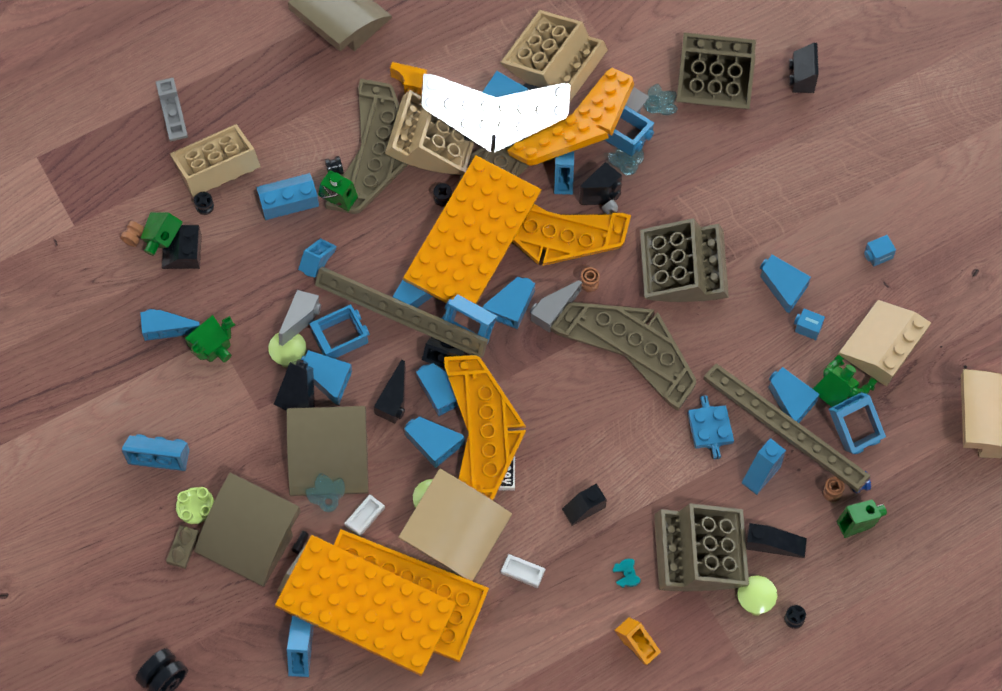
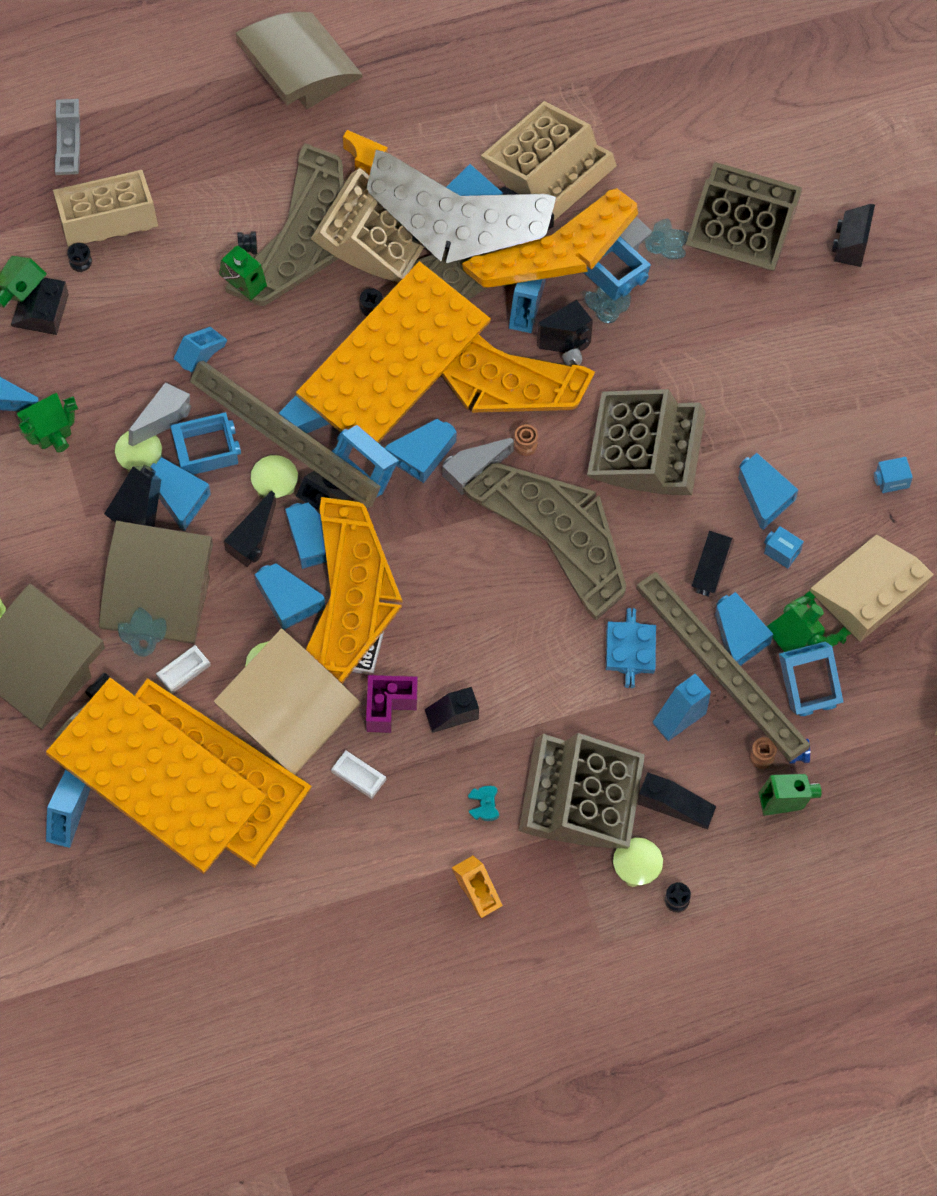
camera: 10 degrees right, 0 degrees up
dark azure slope [256,173,319,220] -> none
none -> yellowish green dish [251,455,298,498]
none -> magenta brick [366,675,418,733]
none -> black slope [692,531,735,597]

